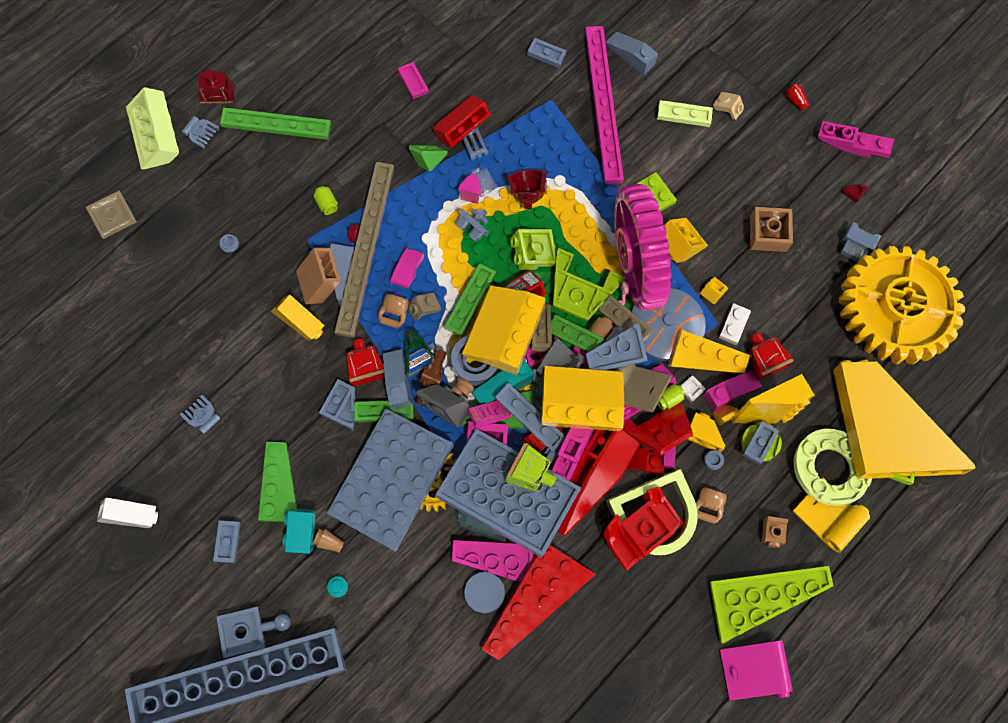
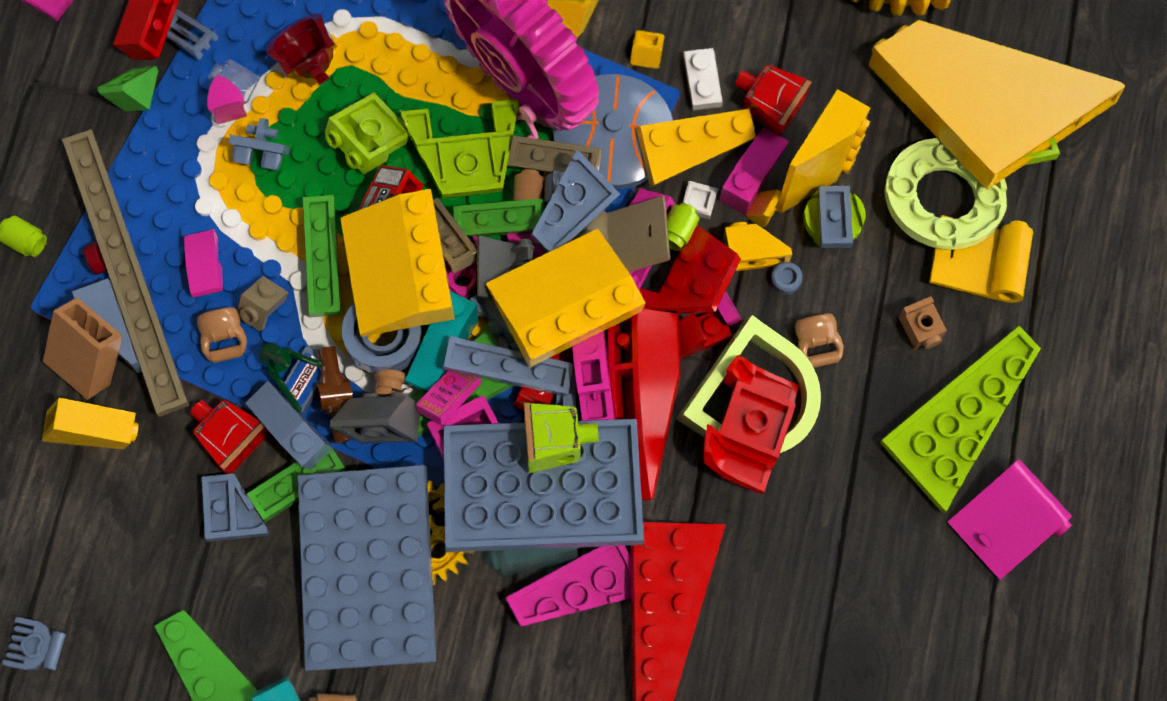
camera: 30 degrees left, 0 degrees up
sand blue tile [464,572,505,614] -> none

